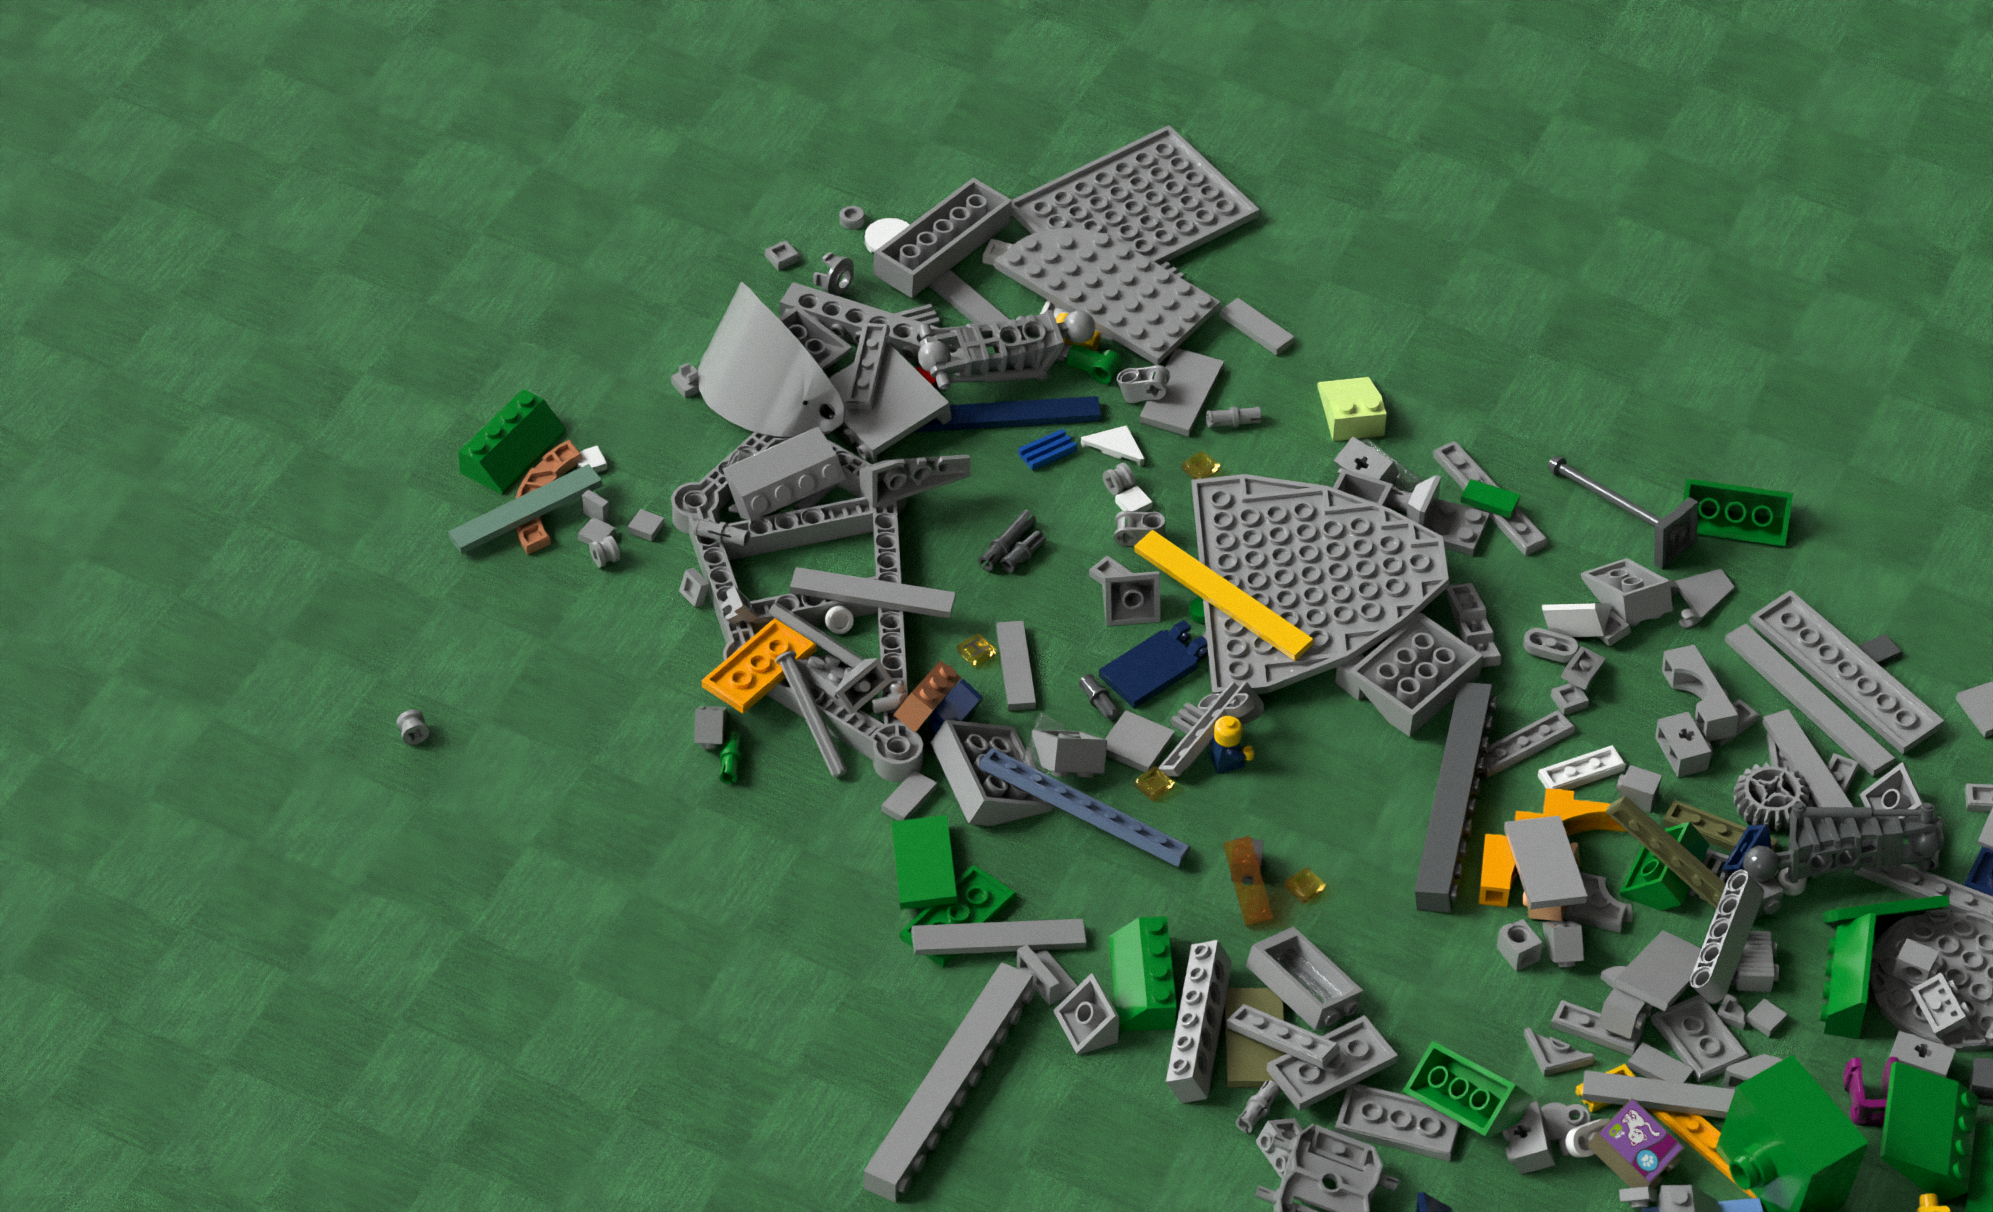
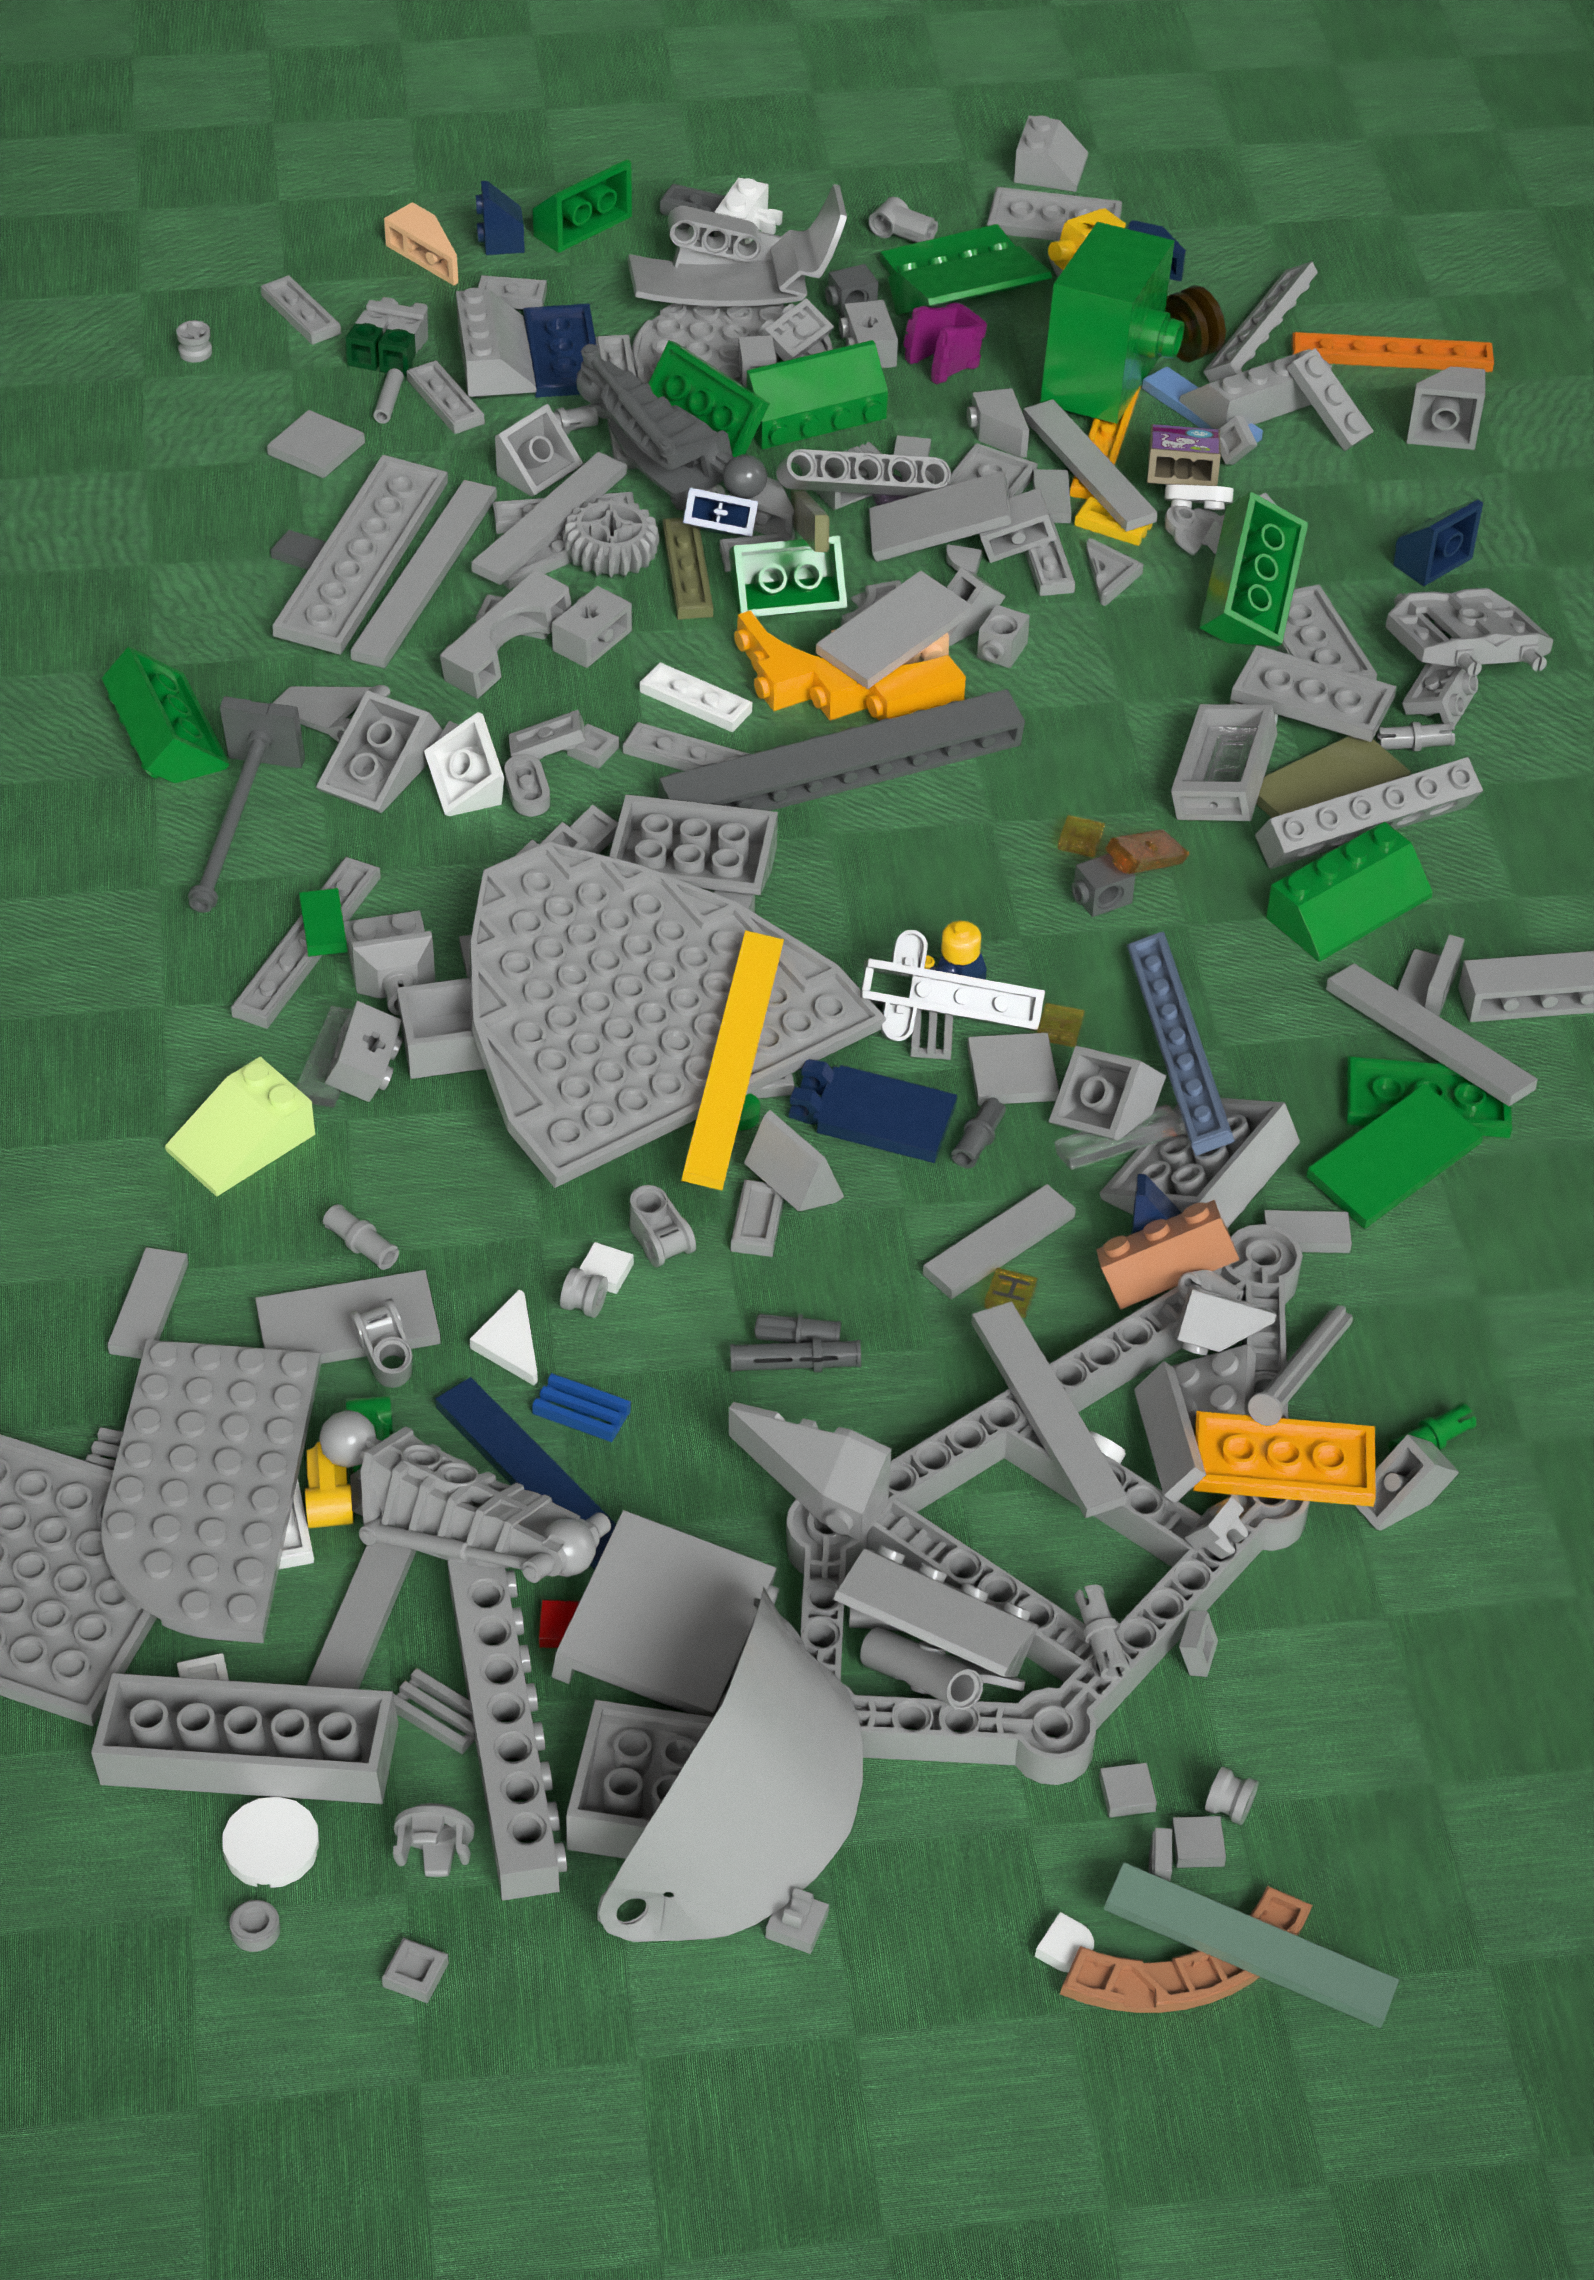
camera: 125 degrees left, 0 degrees up
green slope [458,389,566,495] -> none
light grey tile [845,323,890,410] -> none
light grey slope [1053,973,1119,1055] -> none
clear yellow tile [1182,451,1220,479] -> none
light grey tile [1227,1004,1340,1069] -> none
light grey brick [1616,765,1662,813] -> none

